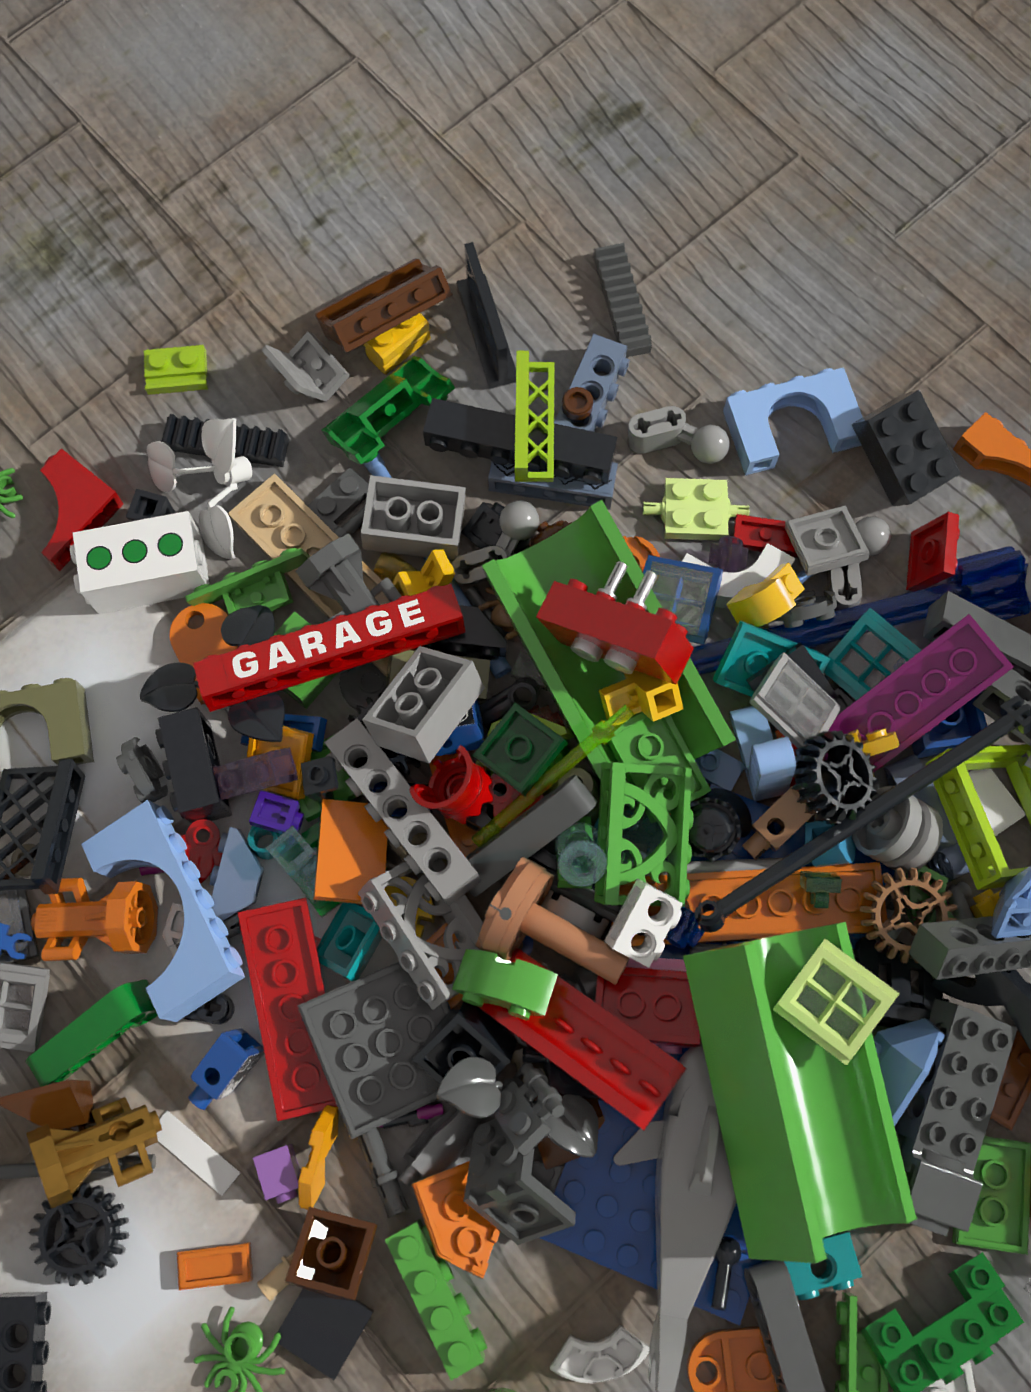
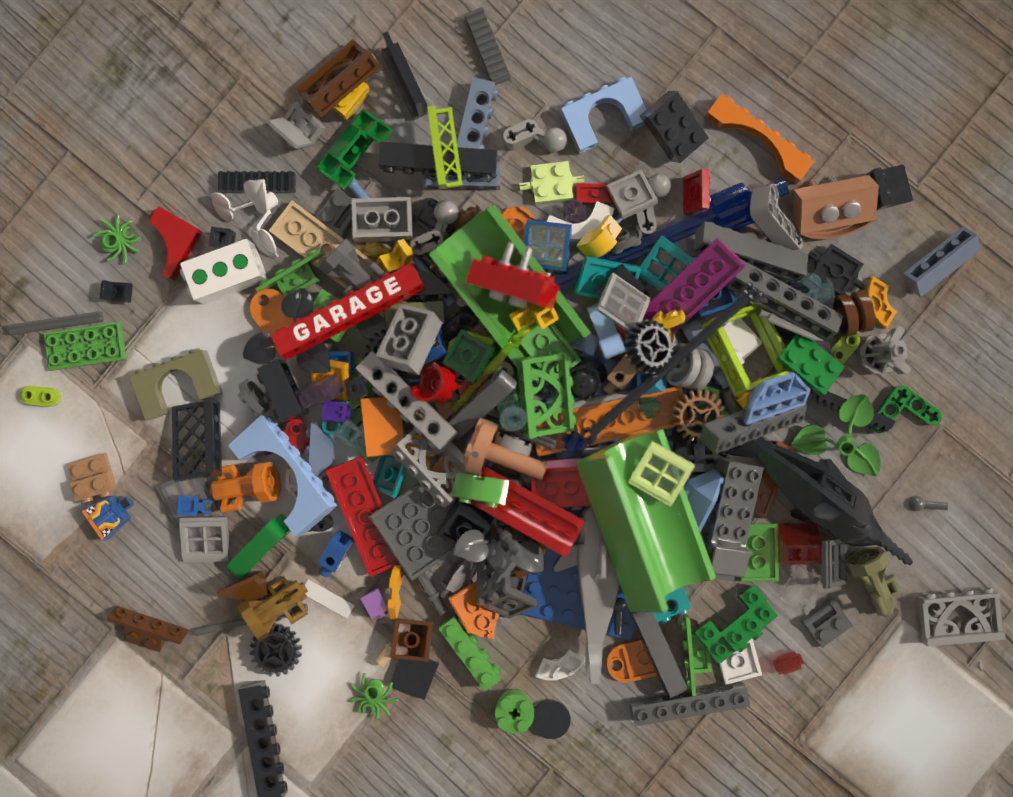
camera: 10 degrees left, 15 degrees up
lime plate [144,345,208,395] -> none
orange tile [177,1242,253,1291] -> none
piece [379,1103,444,1129] -> none
reddish brown tile [562,387,593,420] -> none
white brick [604,878,683,967] -> none

